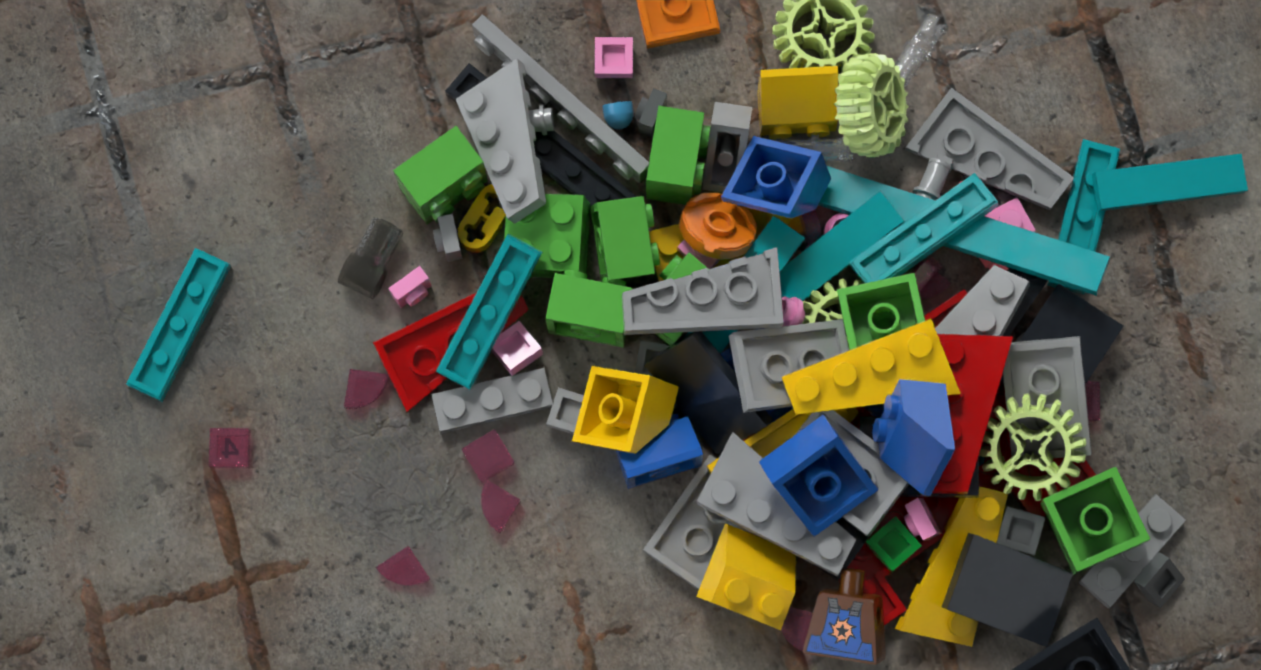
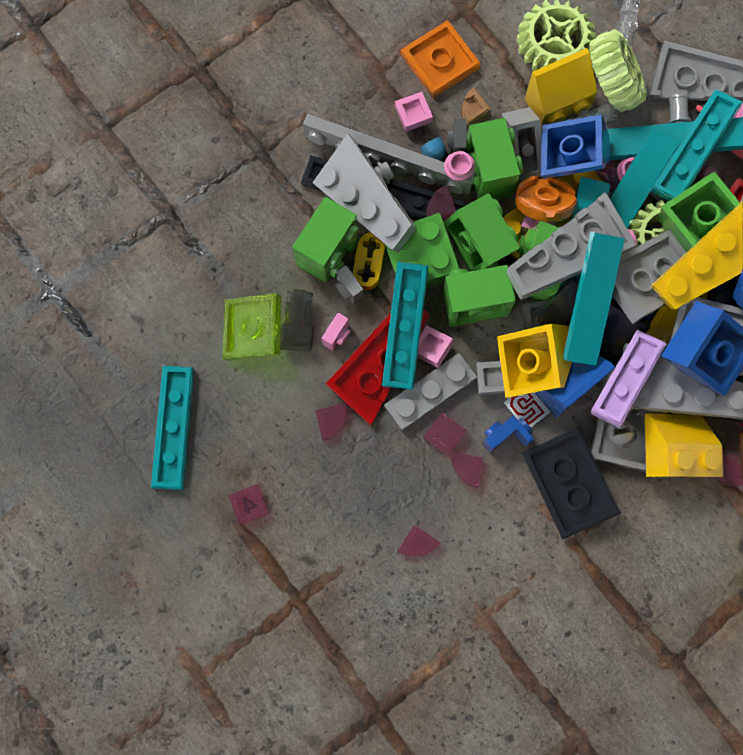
camera: 20 degrees left, 0 degrees up
none -> clear neon green tile [222,293,282,361]
none -> clear pink tile [426,185,456,220]
none -> bright pink plate [444,151,475,182]
none -> medium nougat tile [461,87,491,129]
none -> blue bracket [482,415,534,453]
none -> white sticker [503,393,550,427]
none -> black tile [522,426,621,539]
none -> teal tile [562,232,625,366]
none -> lavender tile [591,330,667,428]
none -> light grey hinge [606,420,634,446]

